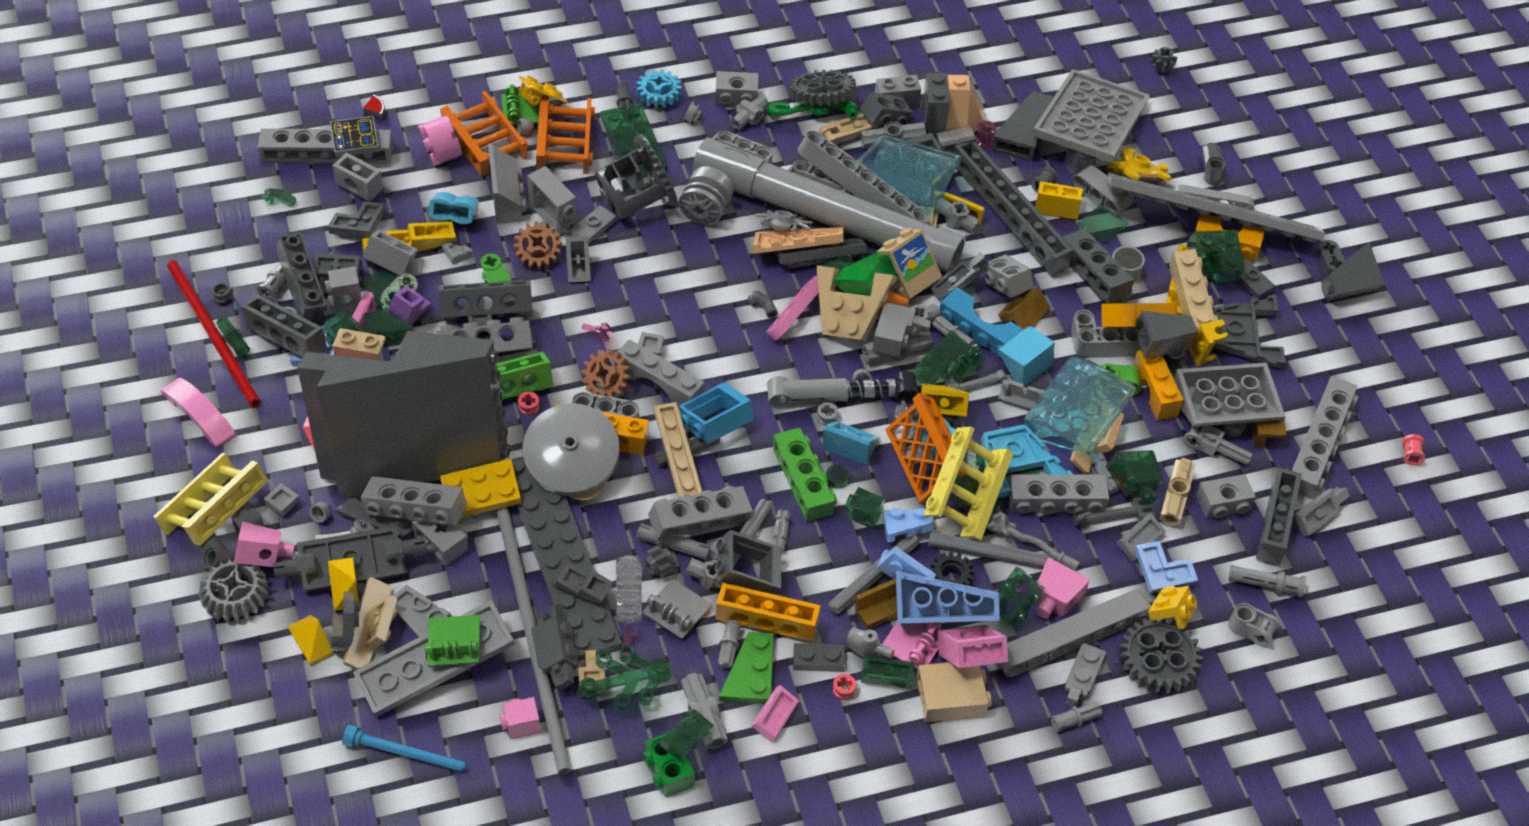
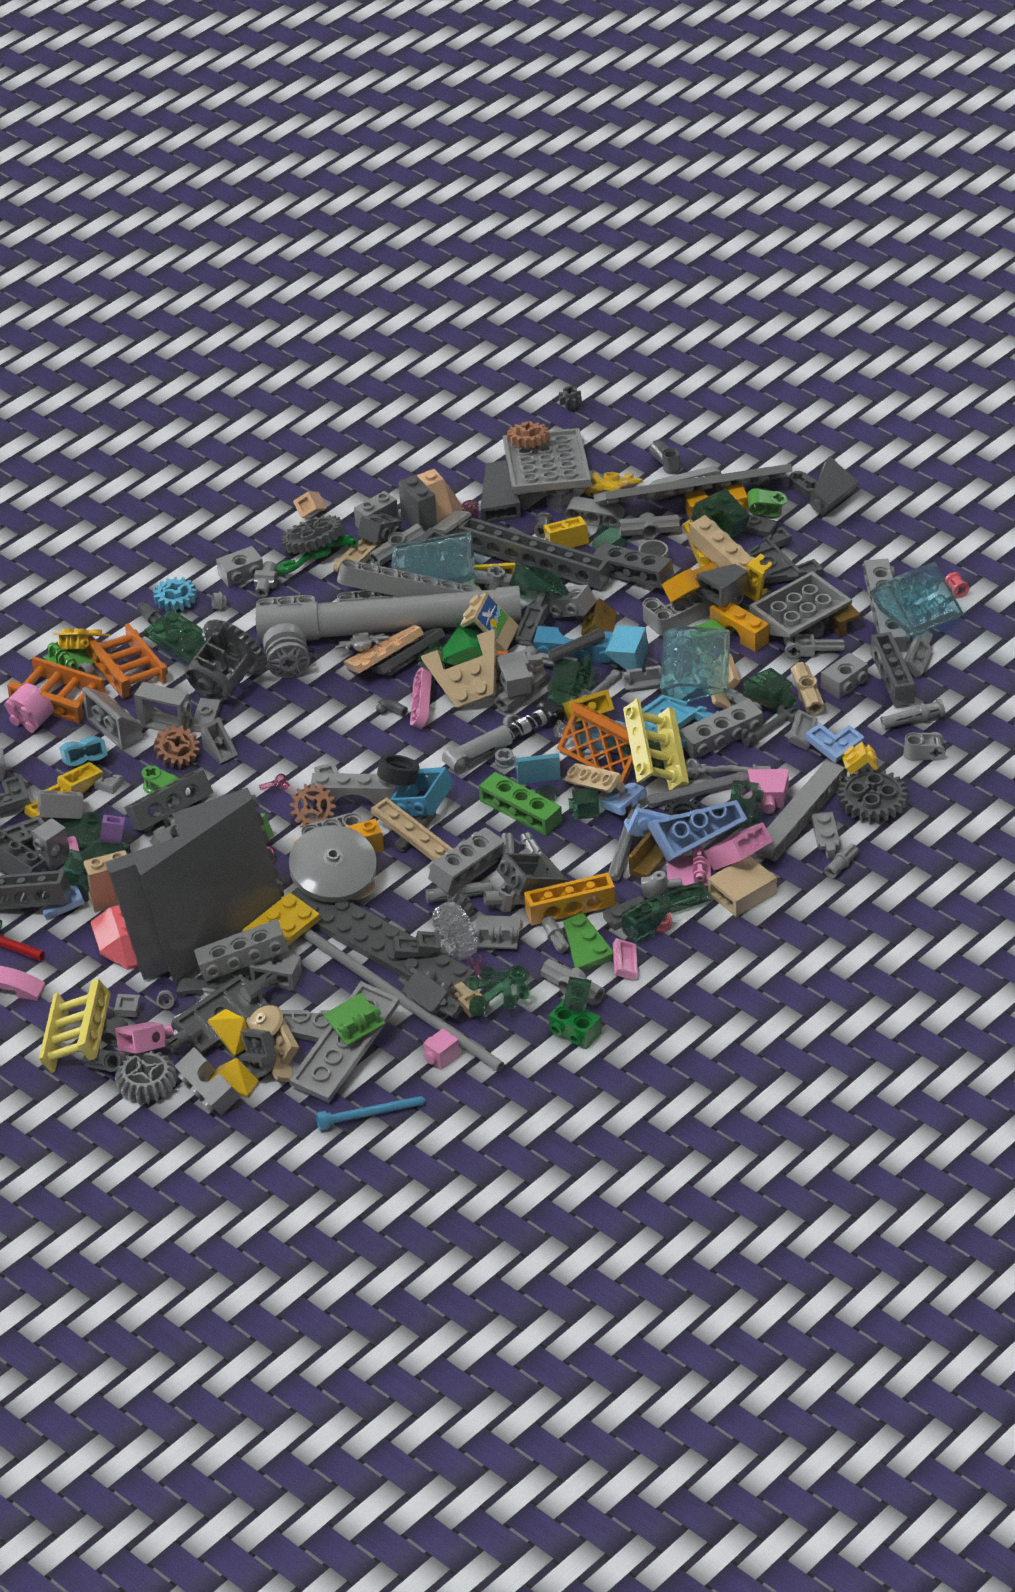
camera: 25 degrees left, 10 degrees down
none -> light grey arch [175,1047,241,1115]
none -> tan piece [247,1005,283,1036]
none -> light nougat panel [293,491,327,518]
none -> black tyre [377,754,420,786]
none -> nougat gear [507,421,549,449]
none -> clear green wedge [509,562,569,596]
none -> dark grey axle [548,628,605,662]
none -> tan bracket [564,763,625,793]
none -> light grey piece [618,512,680,539]
none -> clear green slope [622,894,670,944]
none -> bright green piece [747,488,787,518]
none -> clear light blue slope [870,561,964,637]

